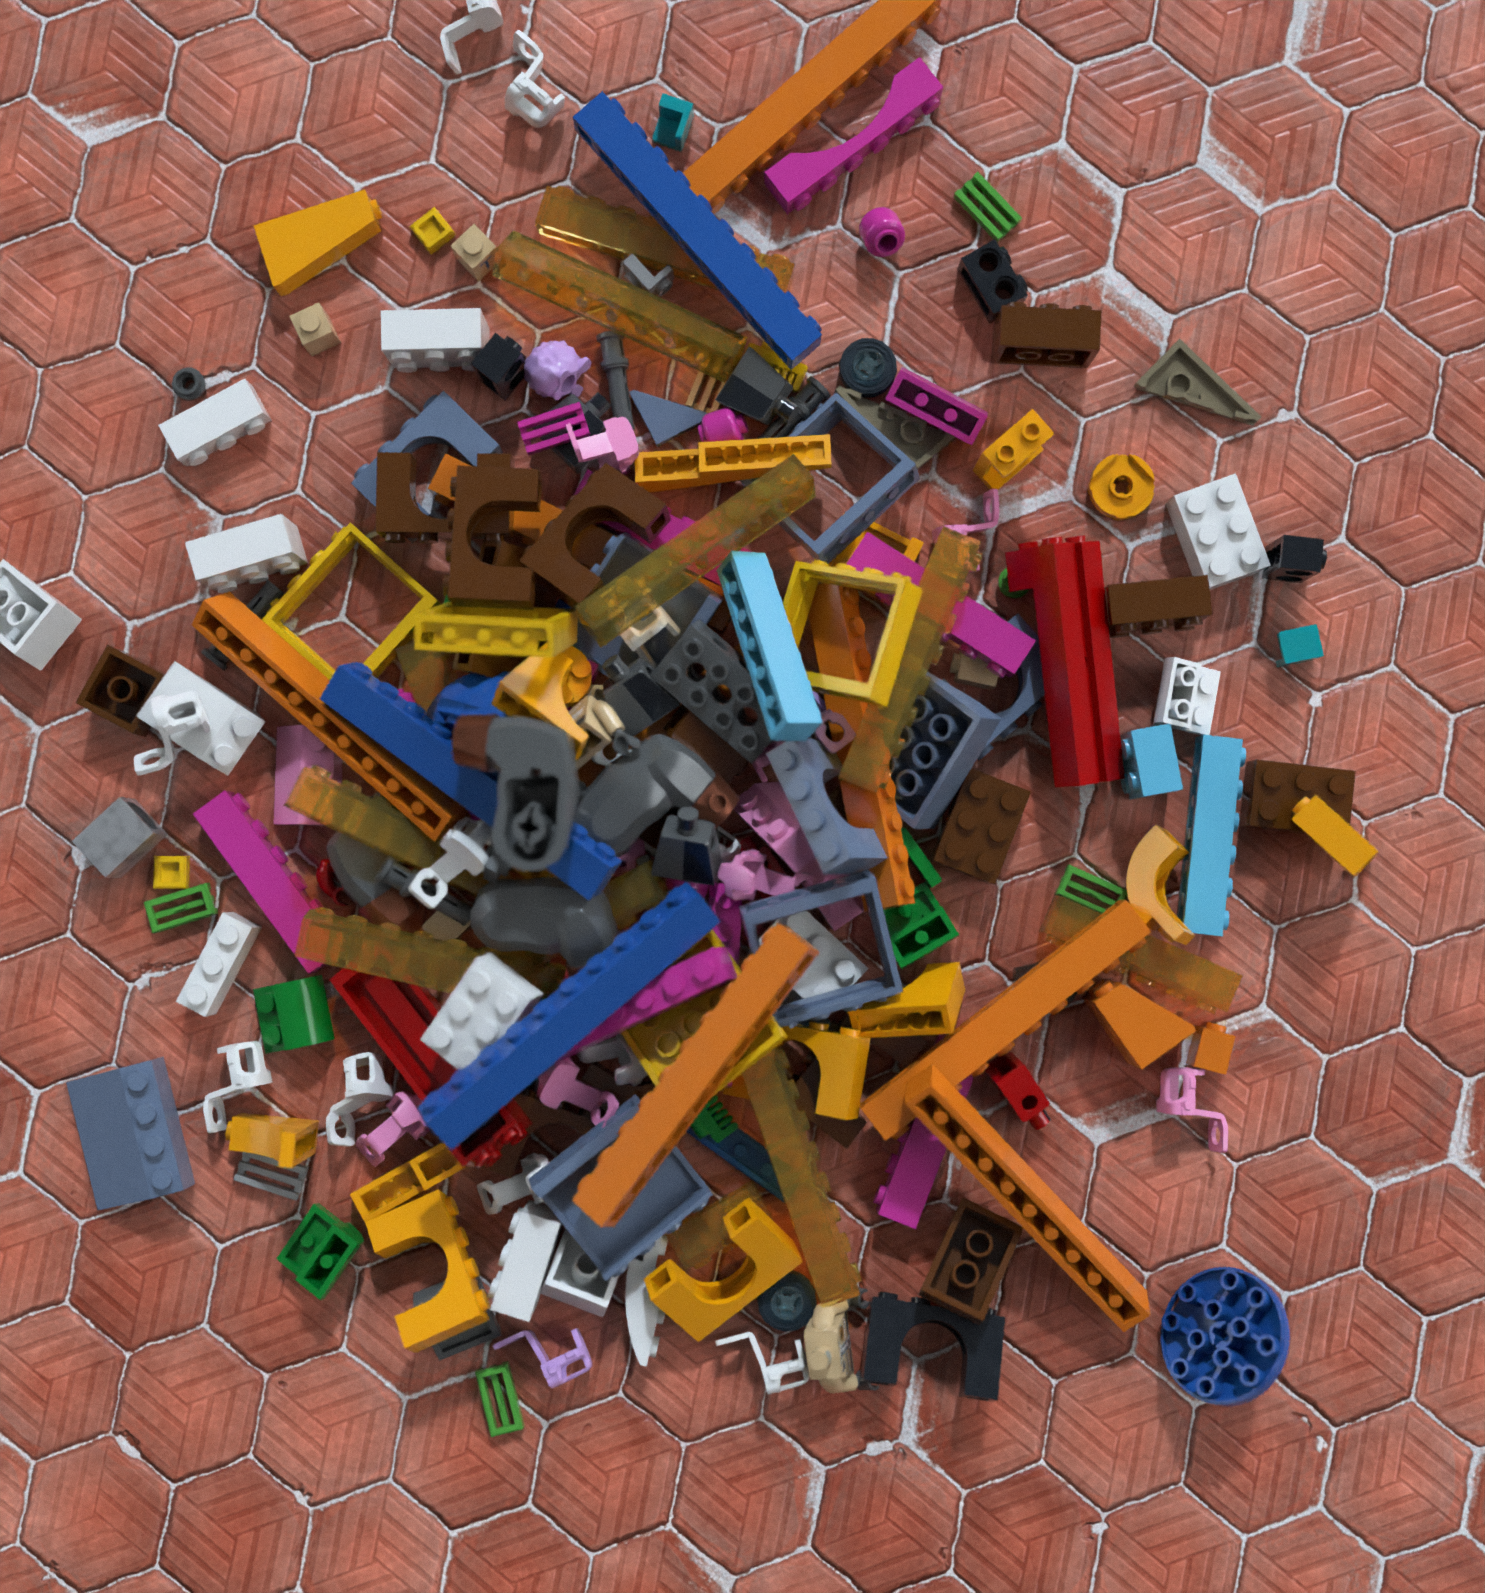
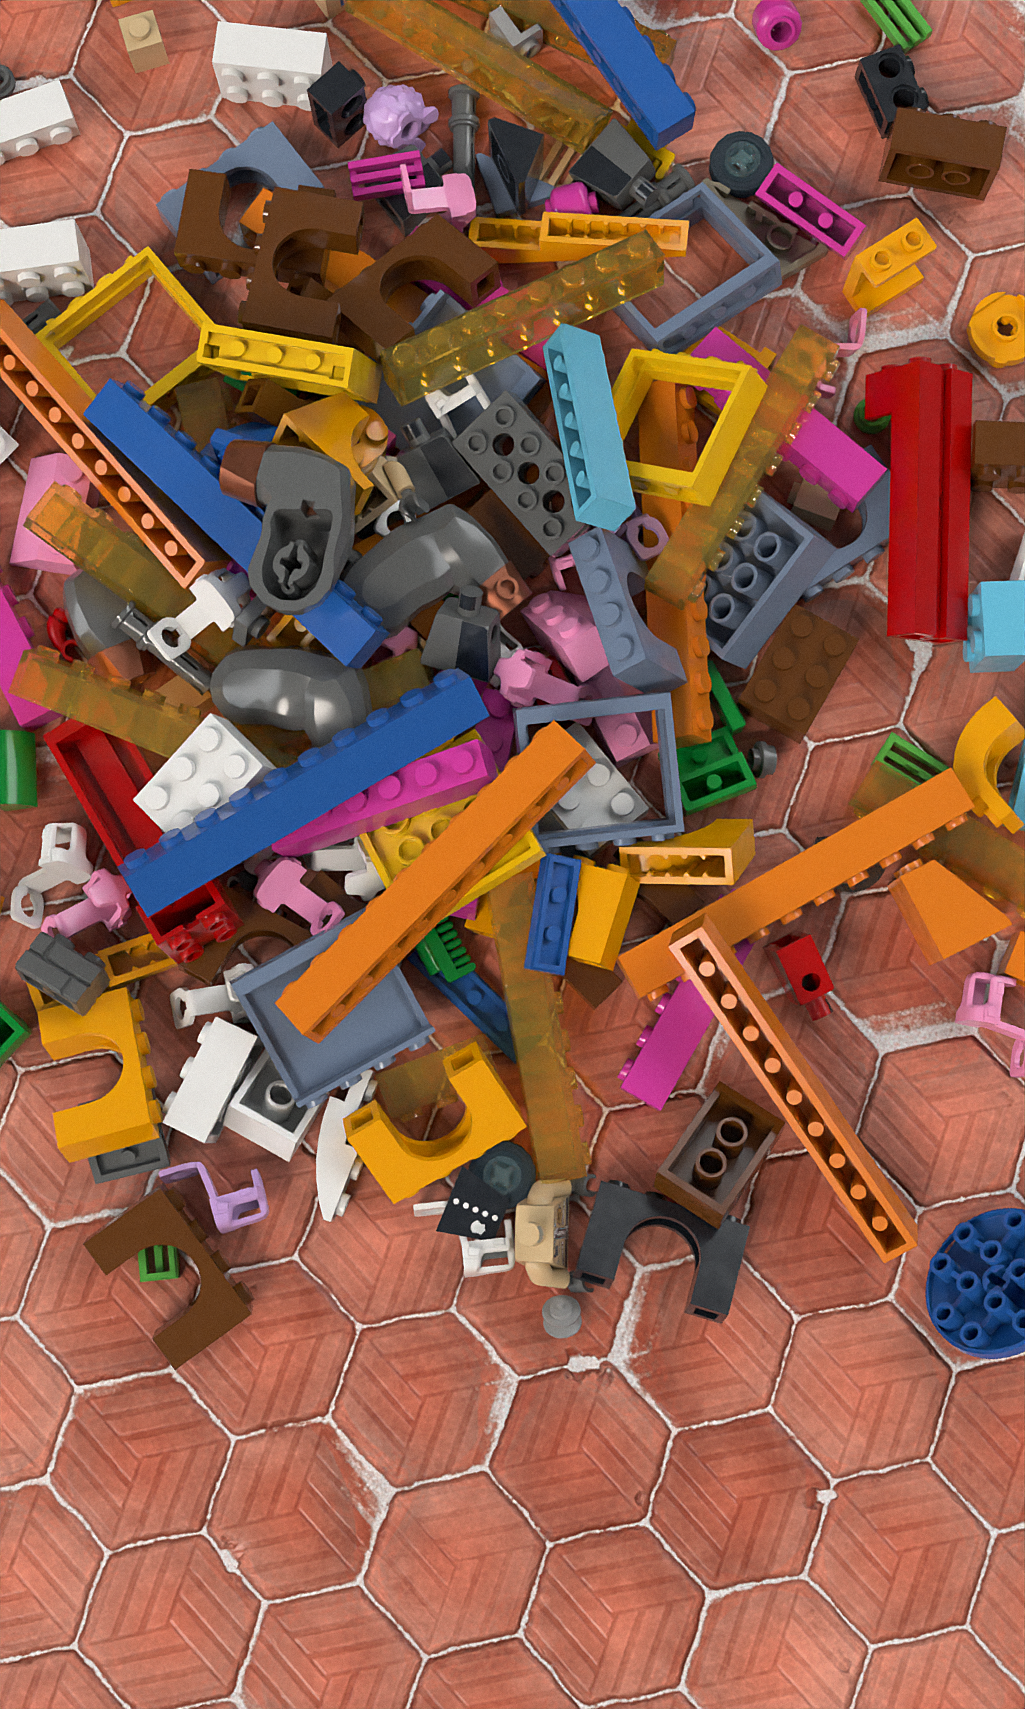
camera: 10 degrees right, 5 degrees down
none -> dark grey brick [15,932,110,1016]
none -> reddish brown arch [83,1183,254,1370]
none -> black sticker [436,1166,509,1240]
none -> black slope [488,117,544,216]
none -> blue tile [524,853,582,975]
none -> light grey wheel [542,1295,582,1338]
none -> dark grey plate [747,741,777,779]

